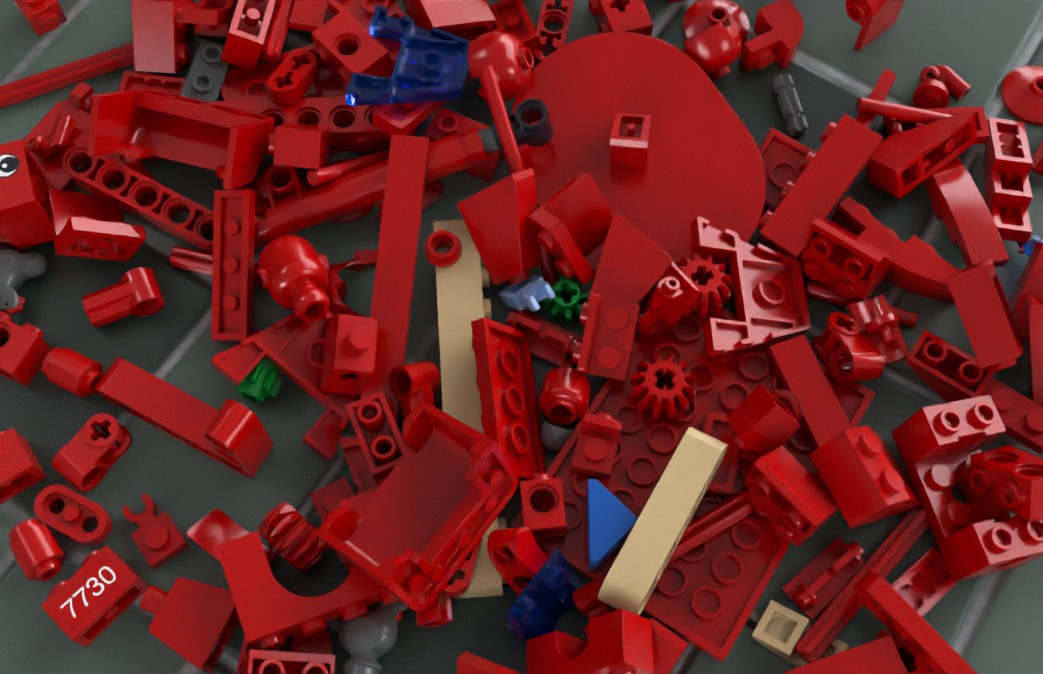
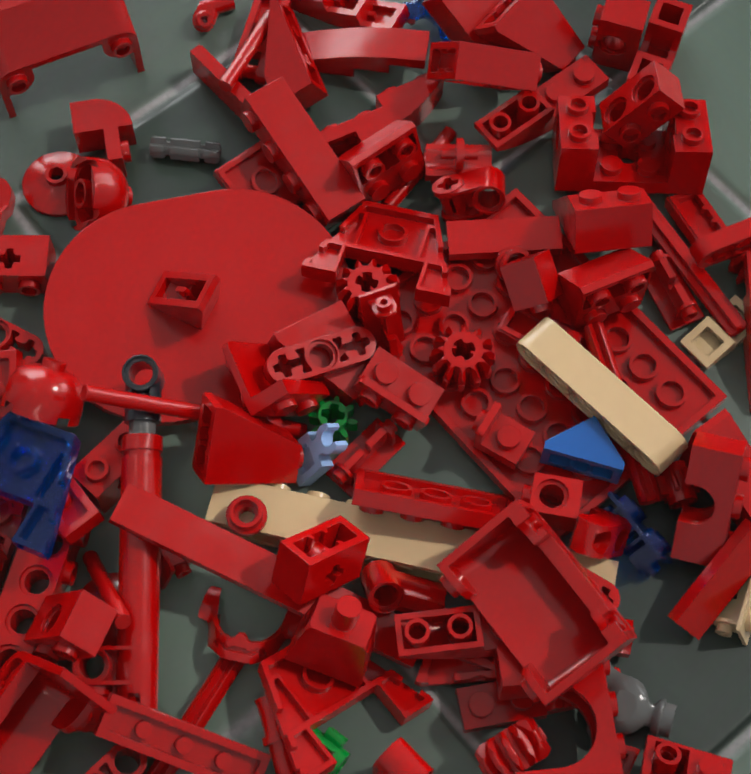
camera: 75 degrees left, 0 degrees up
red piece [256,235,330,322] -> none
red head [538,367,592,425] -> none
dark grey hinge [540,419,574,451] -> none
red plate [912,79,949,109] -> none
none -> red beam [263,326,376,385]
none -> red brick [271,515,370,606]

